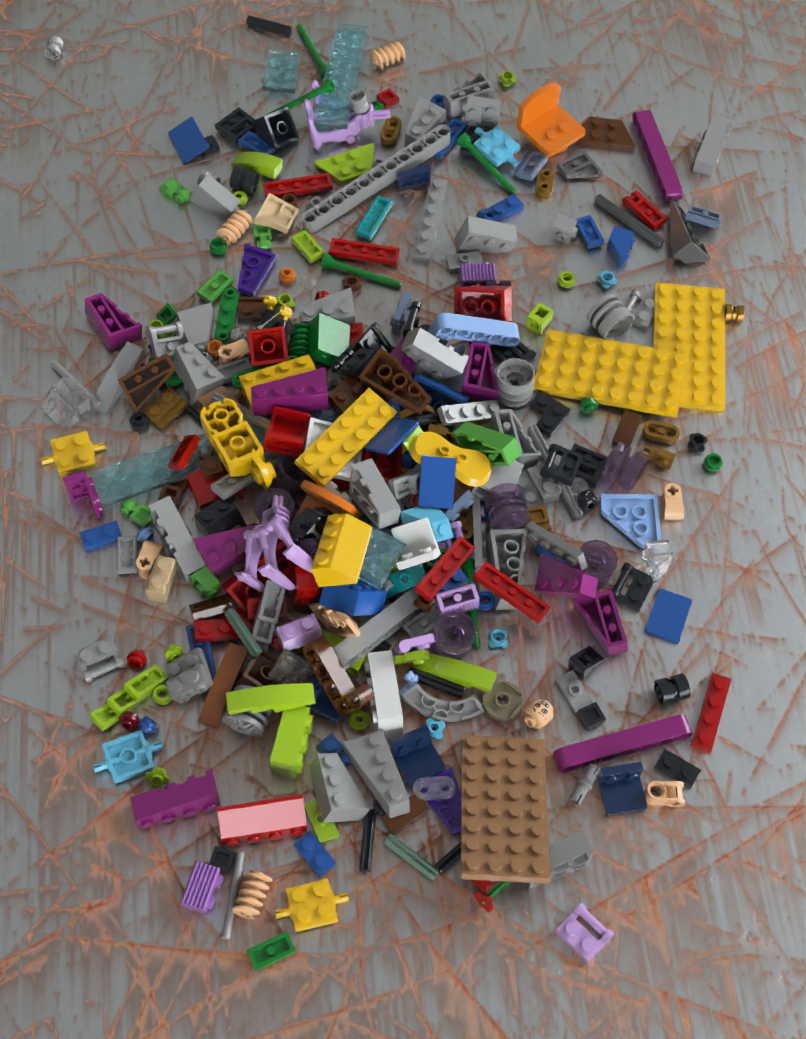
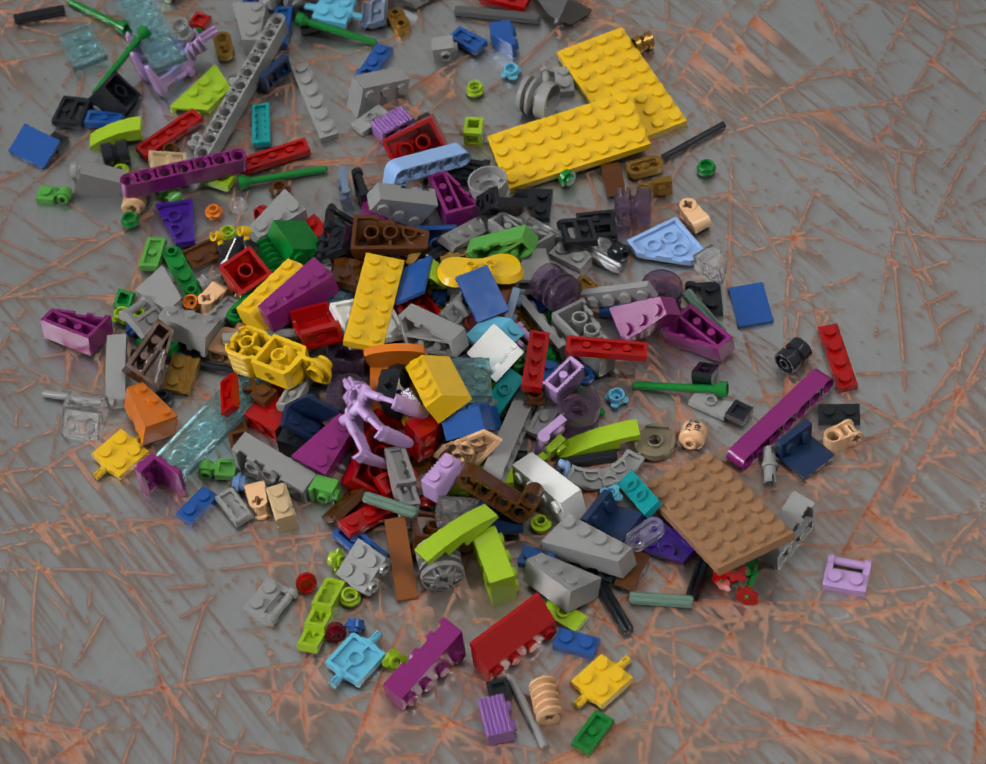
camera: 20 degrees left, 10 degrees down
black plate [687,433,707,452] -> none
none -> magenta beam [120,148,247,198]
none -> orange wedge [124,382,178,446]
none -> dark blue bracket [280,394,340,440]
none -> black panel [475,186,537,216]
none -> teal plate [617,470,663,519]
none -> green piece [632,381,729,398]
none -> black bar [661,121,726,161]
none -> sand green axle [681,289,727,332]

